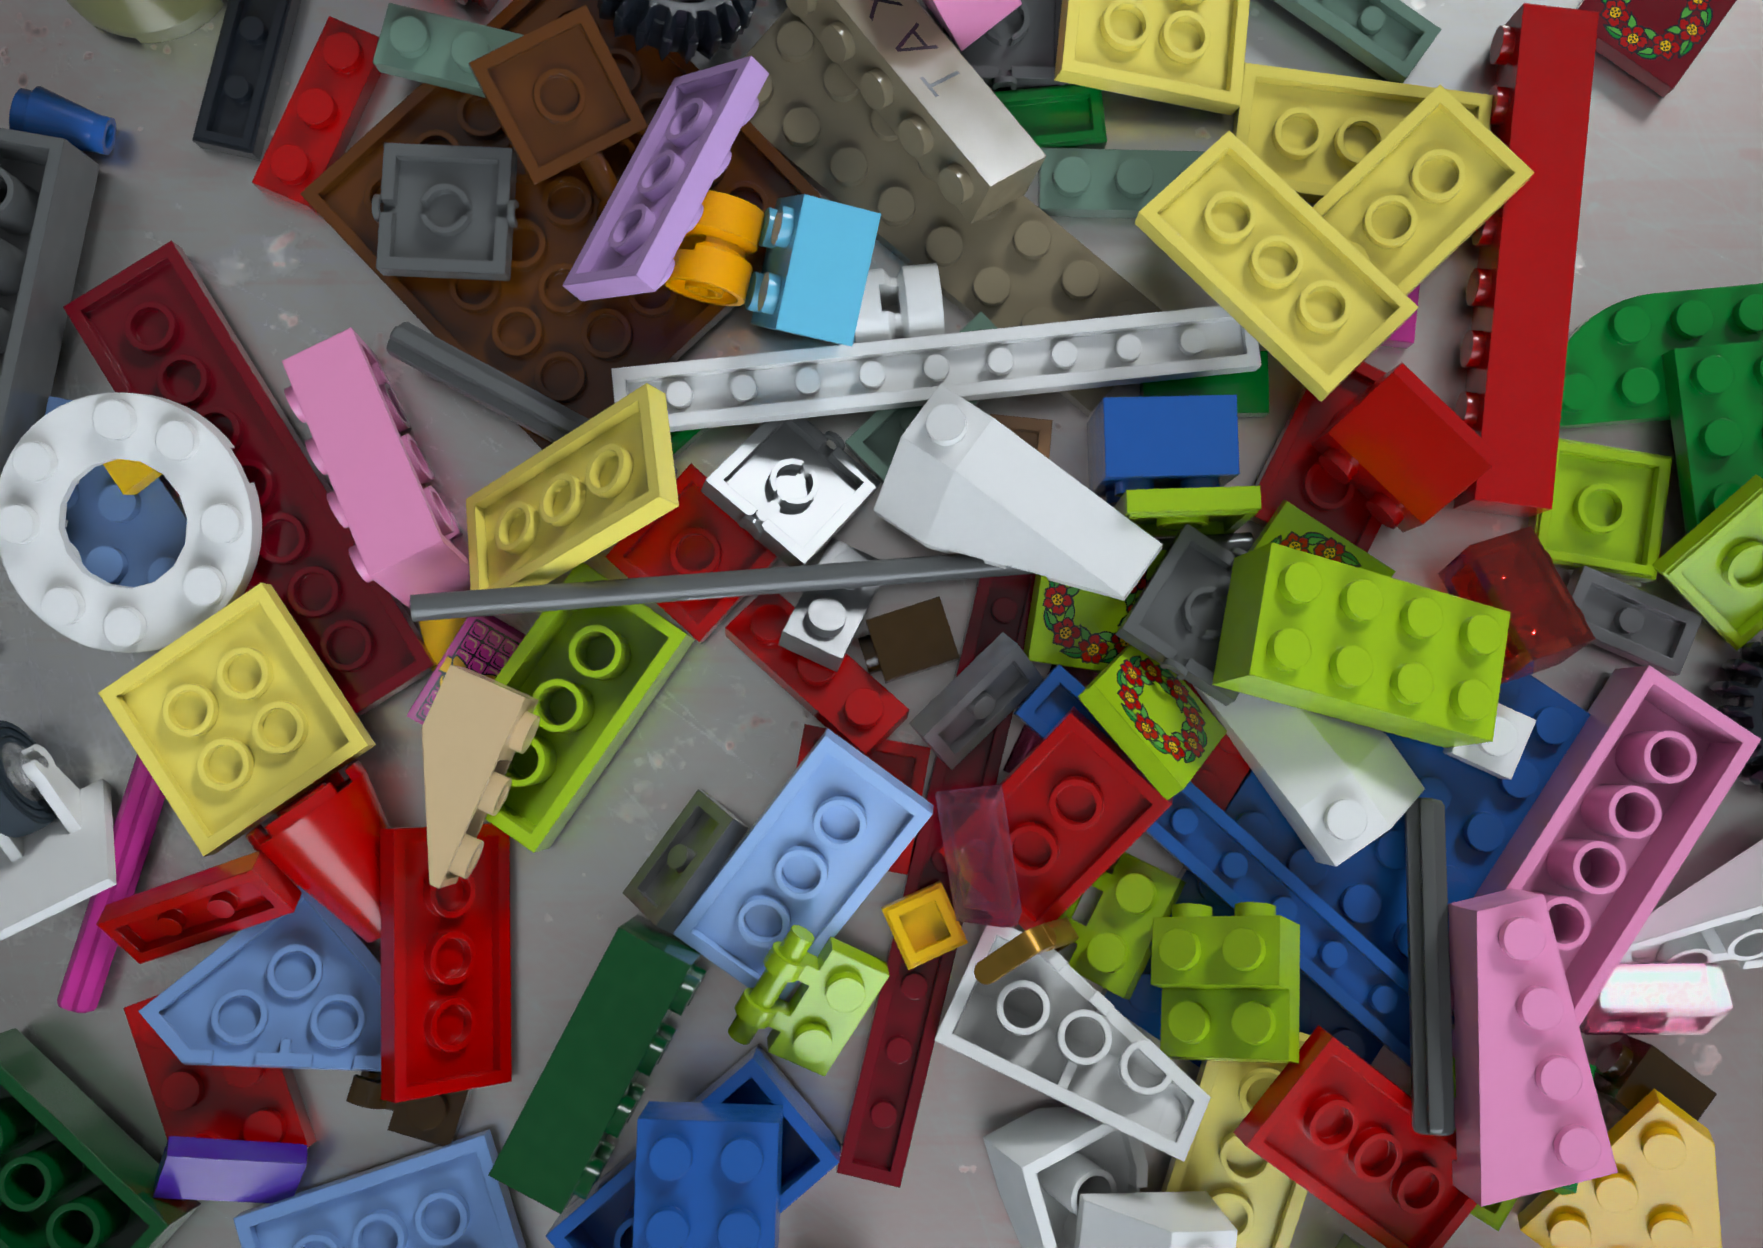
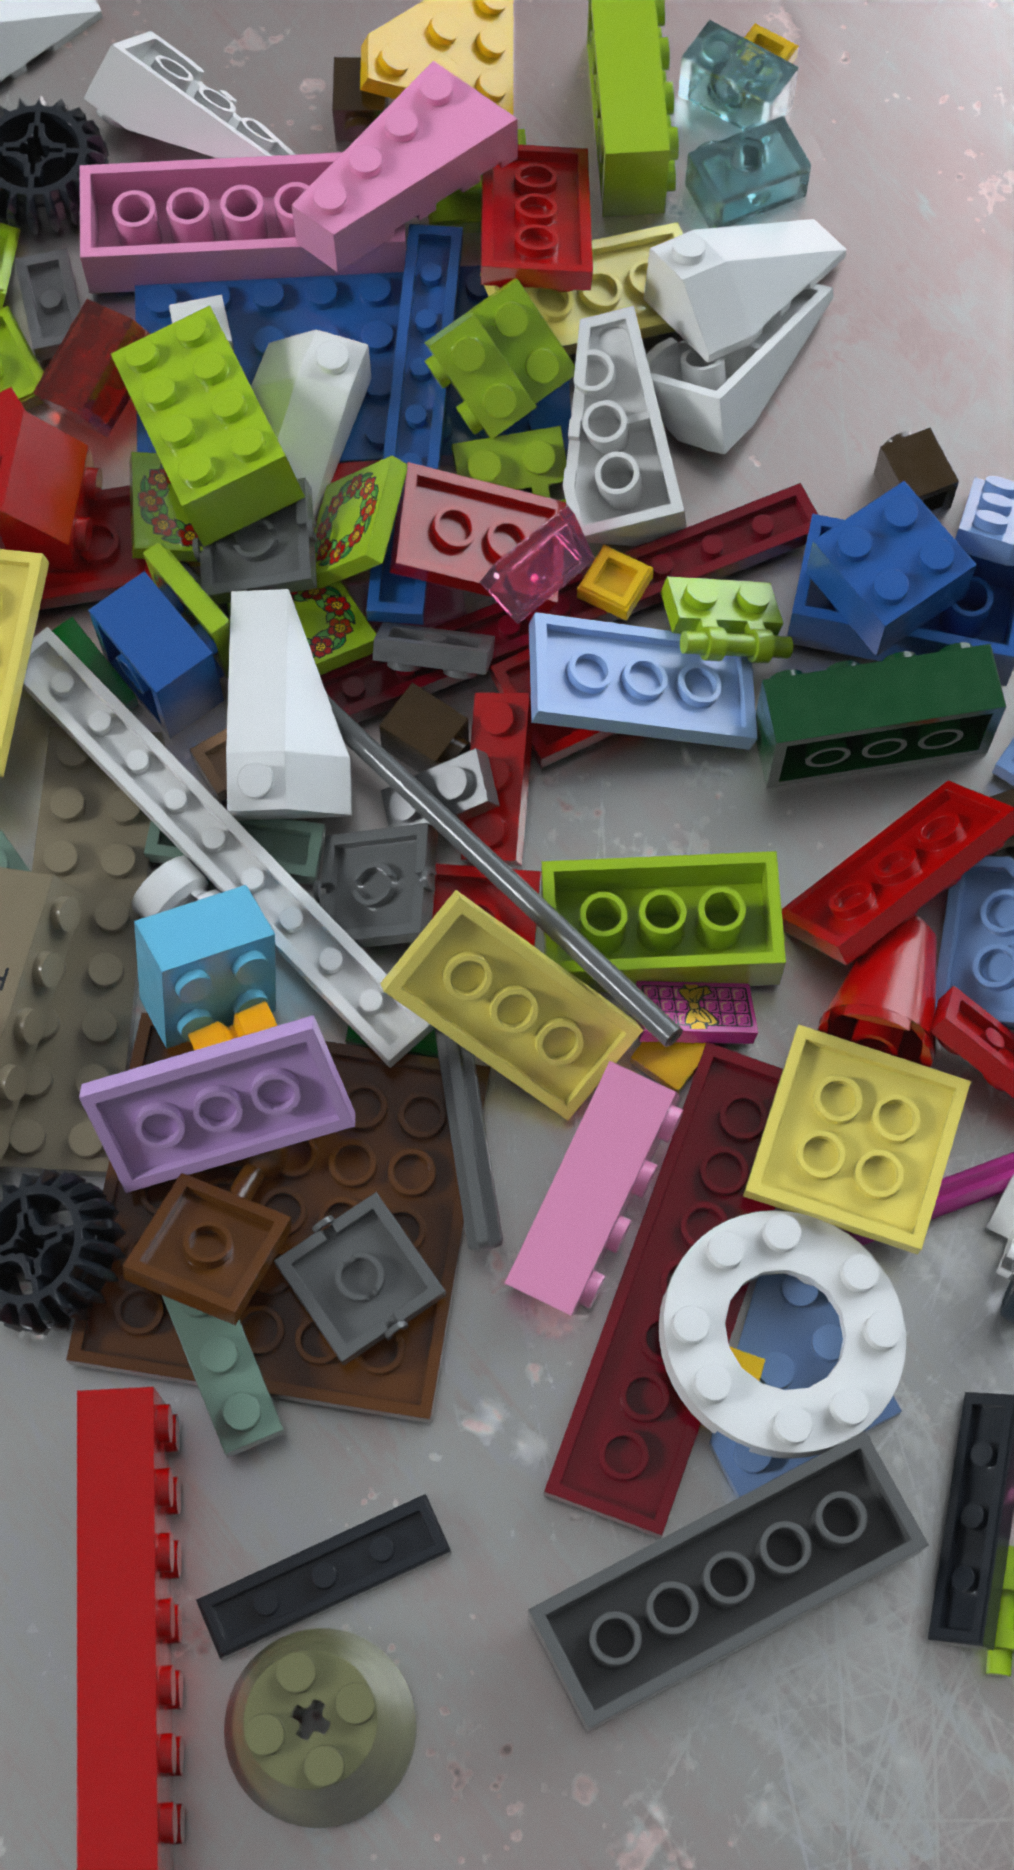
camera: 125 degrees left, 15 degrees down
blue cone [9,86,116,155] -> none
red plate [251,16,382,214] -> none
tan slope [421,665,540,889] -> none
flat silver plate [622,789,749,934] -> none
pearl gold piece [974,917,1079,985] -> none
dark grey axle [1404,797,1455,1136] -> none
slope [1579,963,1733,1035] -> none

